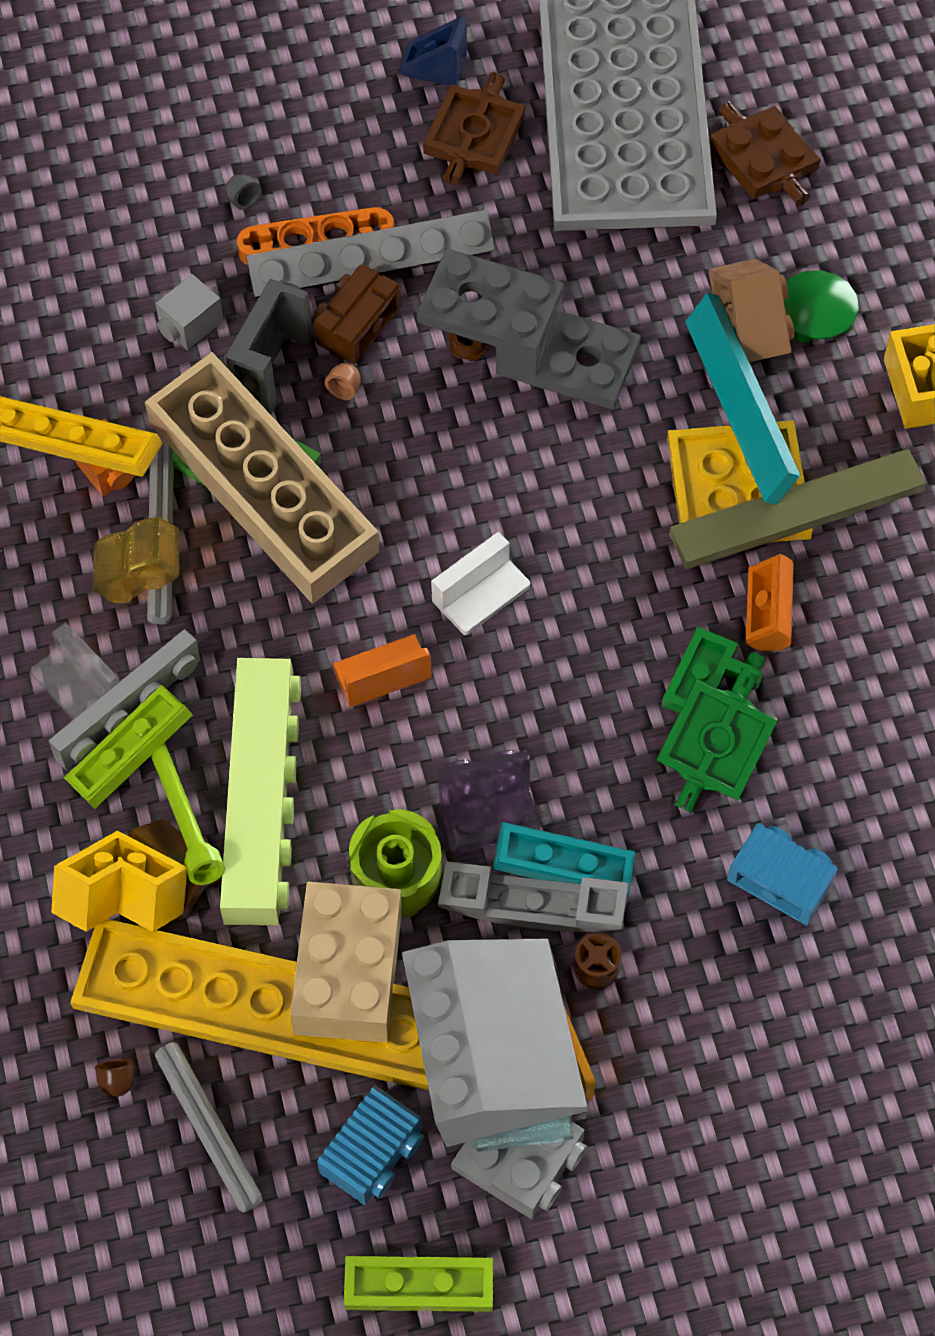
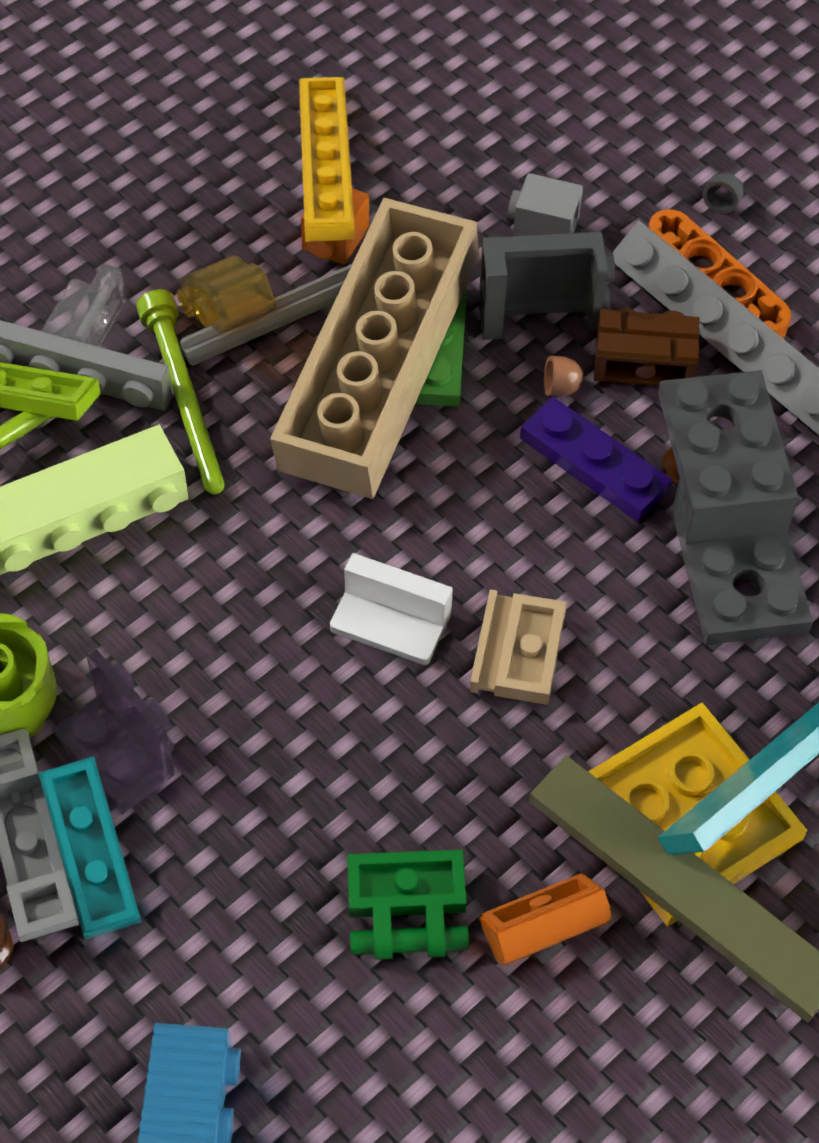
camera: 60 degrees right, 5 degrees down
orange panel [333,634,432,708] -> none
green plate [656,667,778,813] -> none
none -> lime piece [136,289,225,495]
none -> tan plate [470,589,567,705]
none -> dark purple plate [520,397,672,523]

